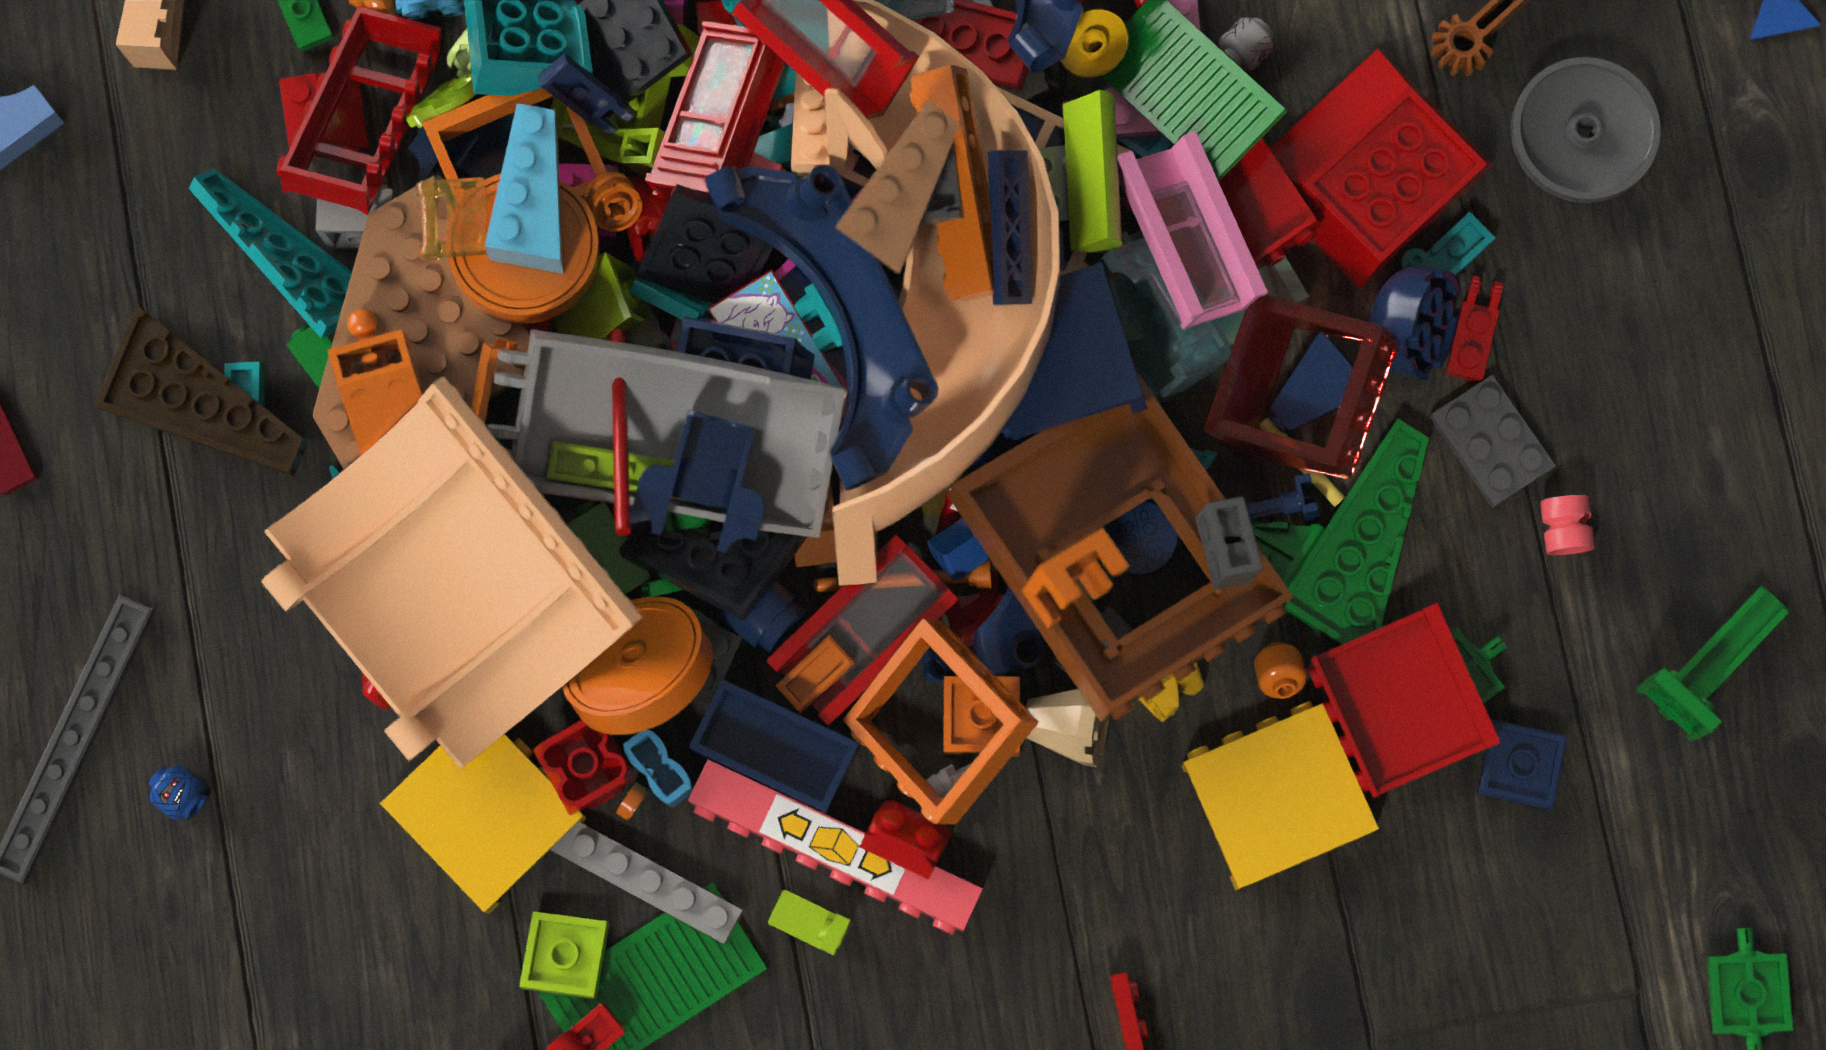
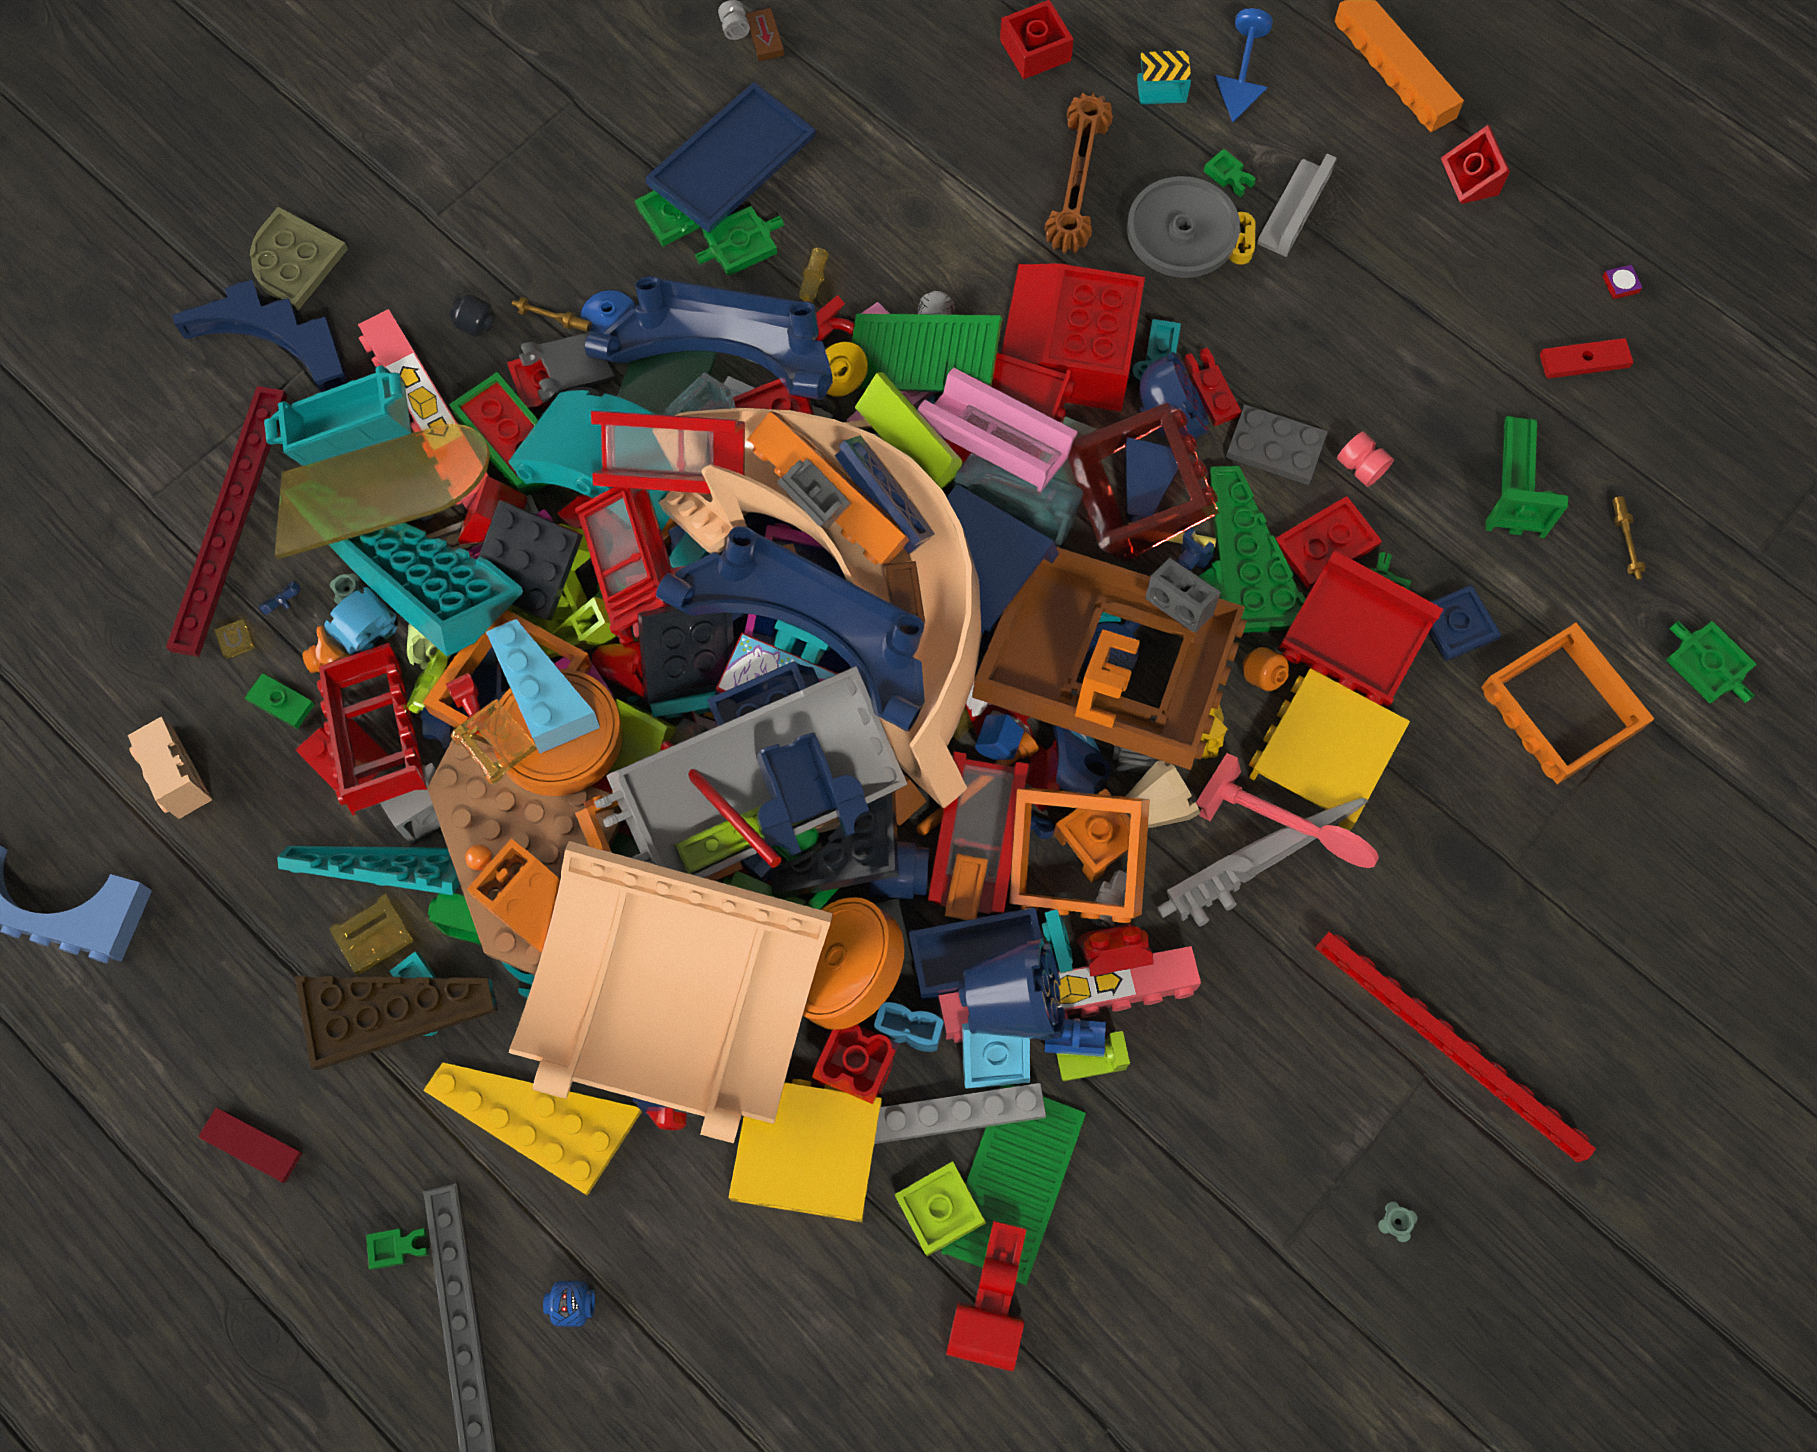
camera: 40 degrees left, 10 degrees down
dark blue hinge [538,53,635,135] -> none
orange wheel [584,171,642,232] -> none
orange tile [616,782,648,820] -> none
medium nougat wedge [835,100,960,273] -> none
none -> clear yellow plate [329,894,414,975]
none -> green plate [366,1228,429,1270]
none -> yellow wing [423,1062,642,1196]
none -> red leg [446,672,492,734]
none -> reddish brown tile [884,561,925,624]
none -> dark blue cone [959,938,1065,1040]
none -> medium azure plate [962,1023,1030,1088]
none -> teal wing [1042,909,1073,974]
none -> blue hips [1044,1019,1106,1057]
none -> light grey piece [1157,798,1368,926]
none -> coral piece [1196,753,1379,868]
none -> green plate [1204,149,1256,197]
none -> yellow beam [1229,212,1255,265]
none -> light grey panel [1257,154,1337,257]
none -> red plate [1275,496,1382,589]
none -> orange window [1481,622,1654,785]
none -> pearl gold piece [1612,496,1646,580]

